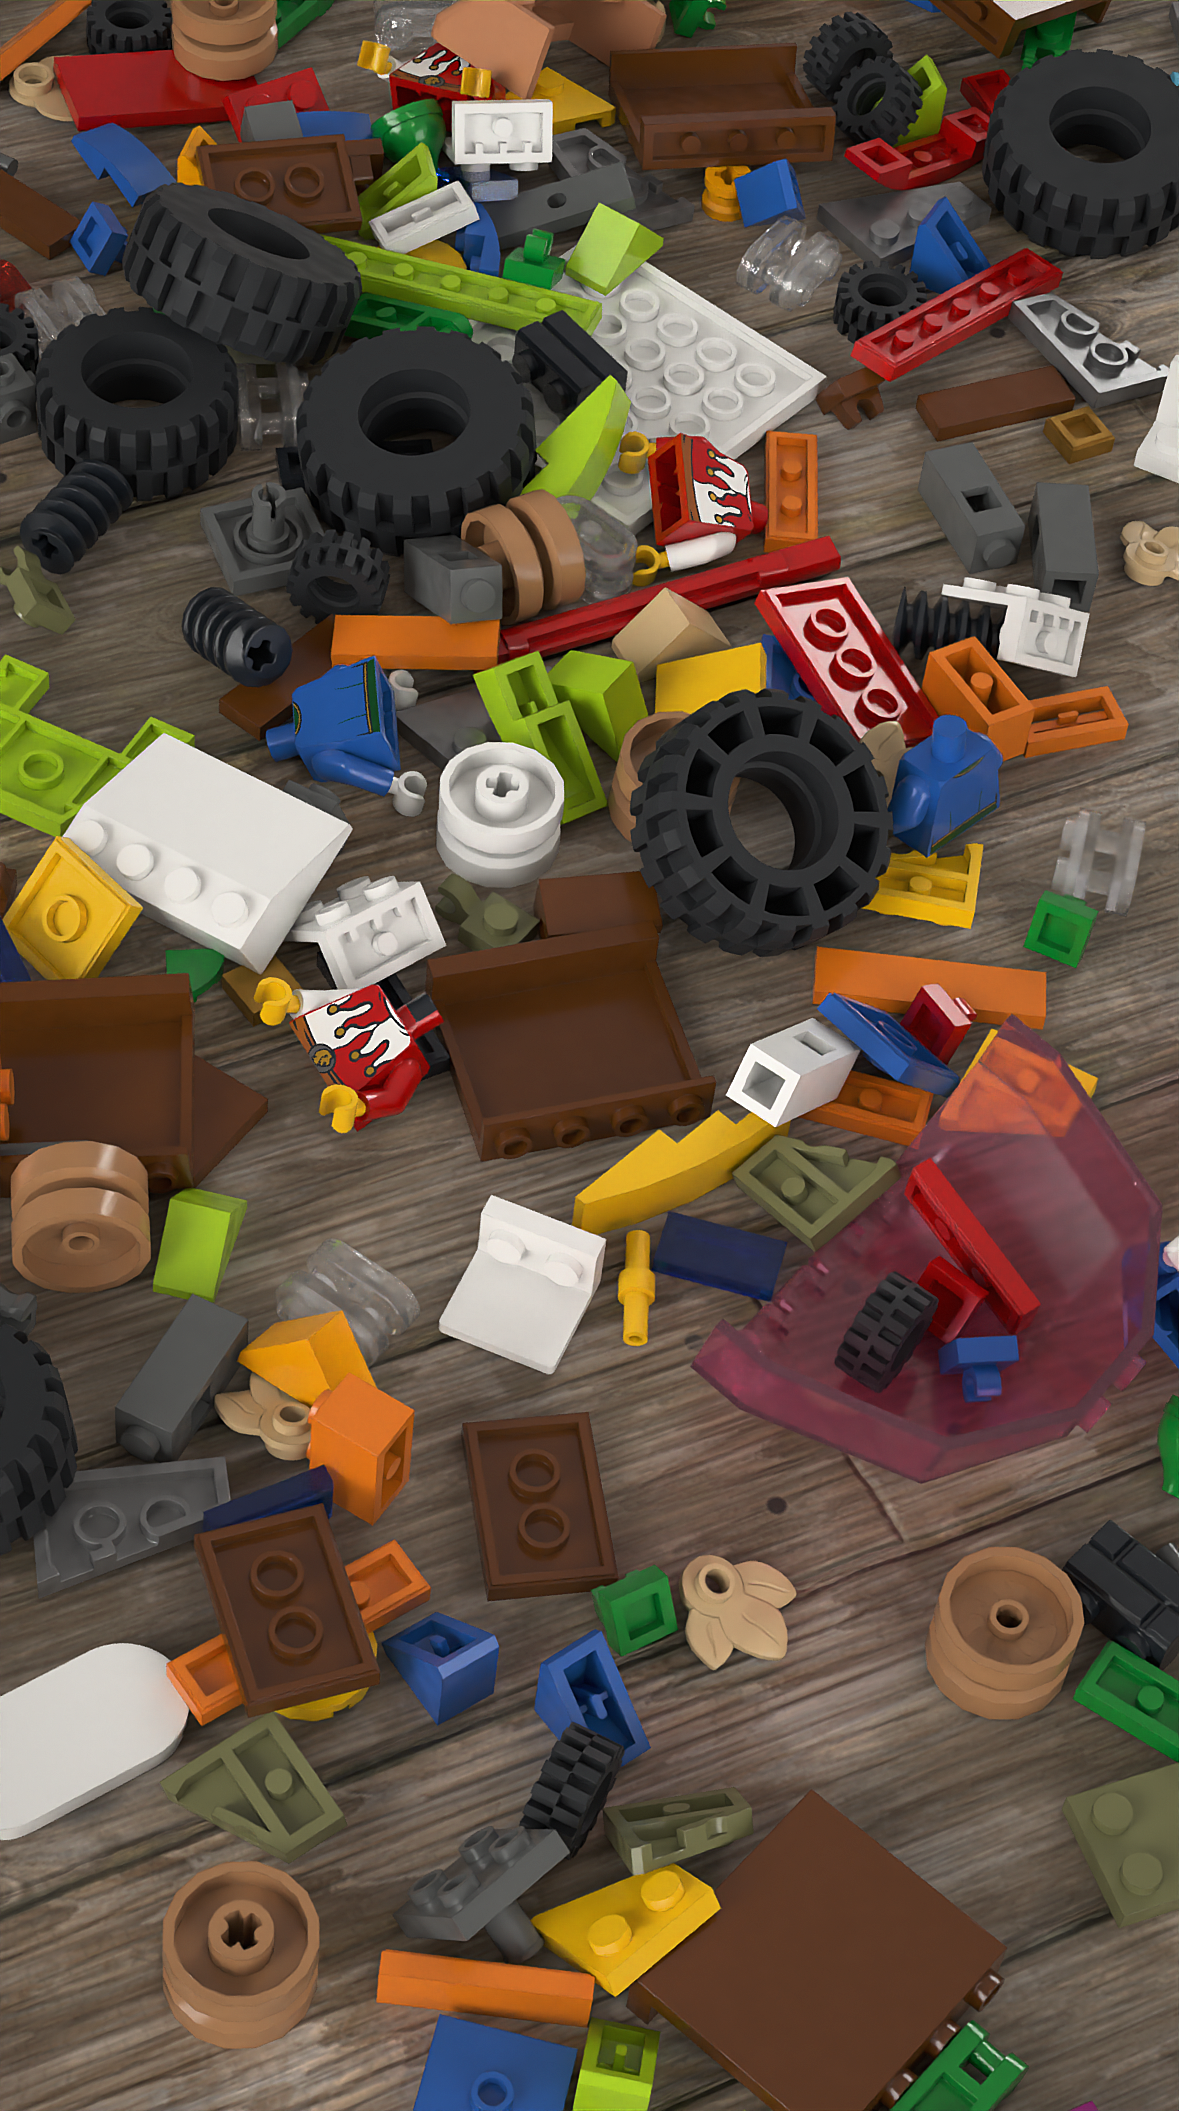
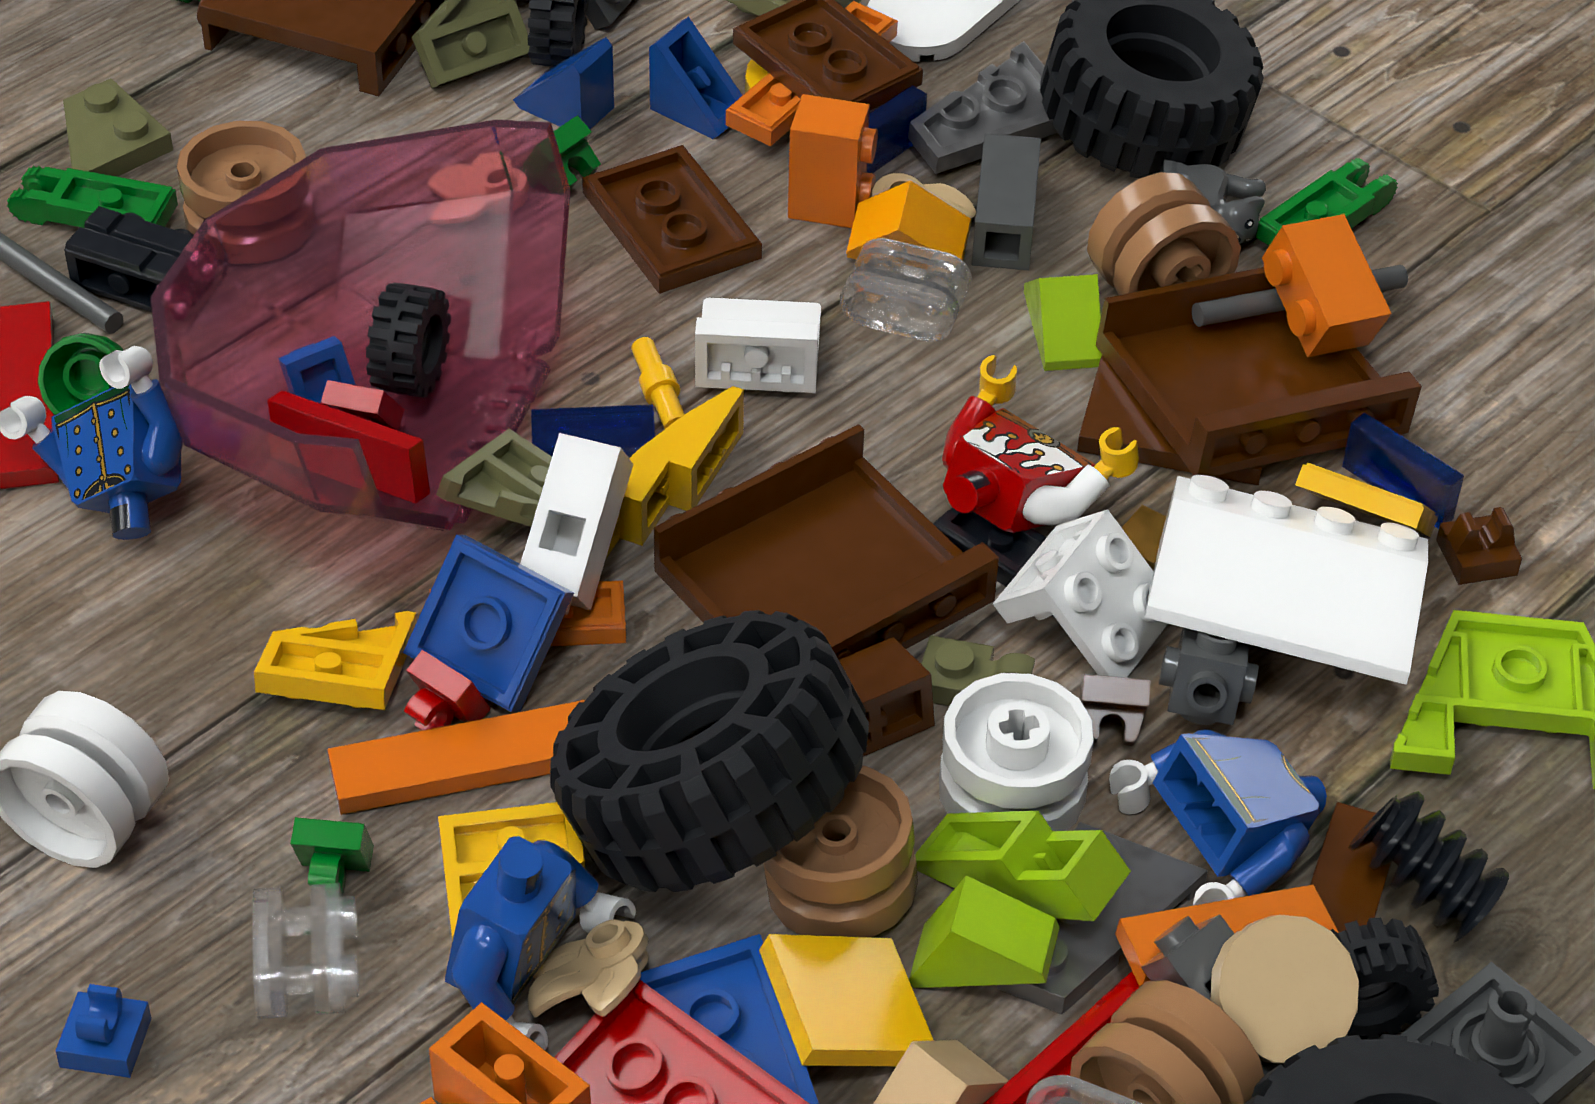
camera: 165 degrees right, 5 degrees down
none -> tile [1079,674,1151,746]
none -> tan tile [1210,915,1359,1064]

